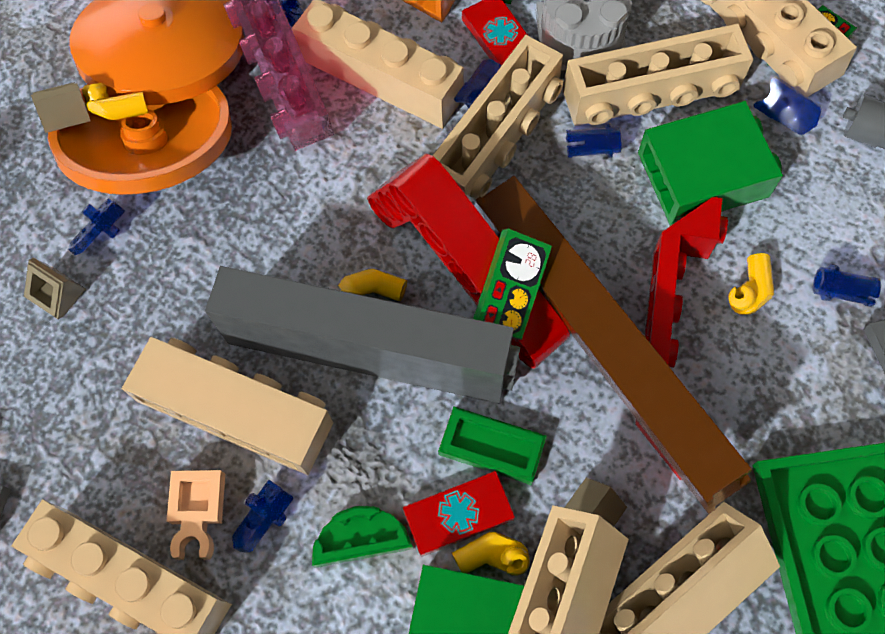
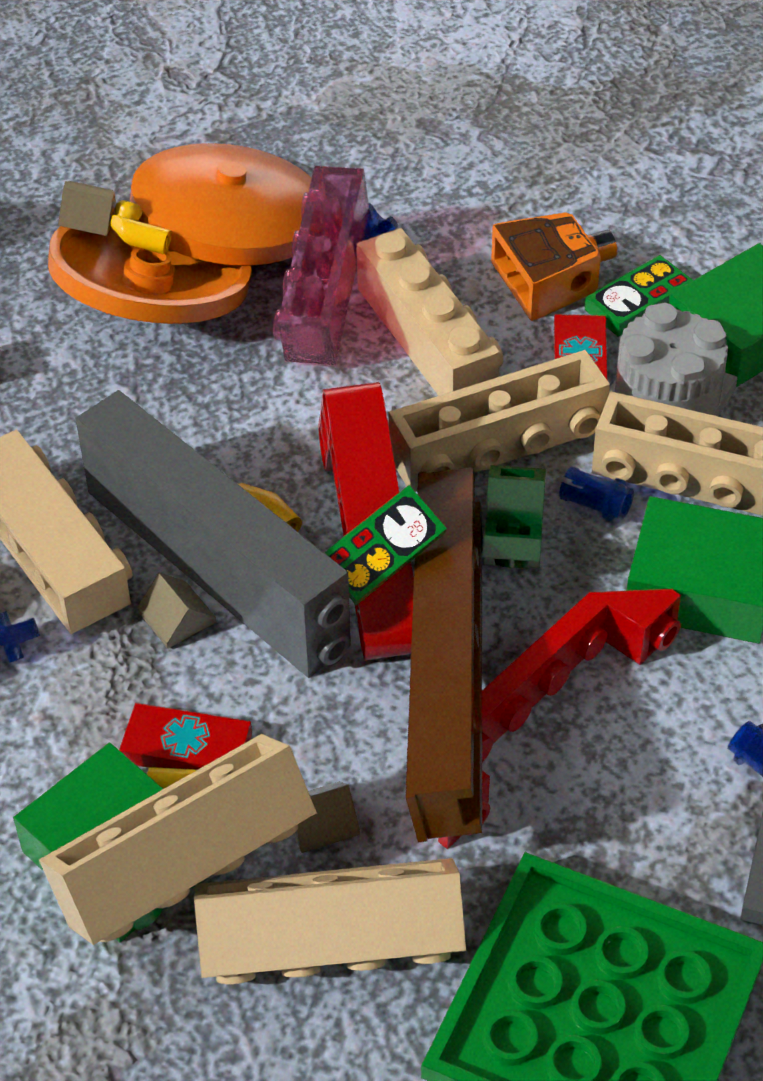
camera: 30 degrees right, 20 degrees down
clear blue piece [68,198,125,255] -> none
green tile [312,506,413,568] -> none
green tile [438,406,547,485] -> none
yellow arm [728,253,774,315] -> none
none -> dark tan slope [137,572,217,649]
none -> dark green brick [482,465,546,569]

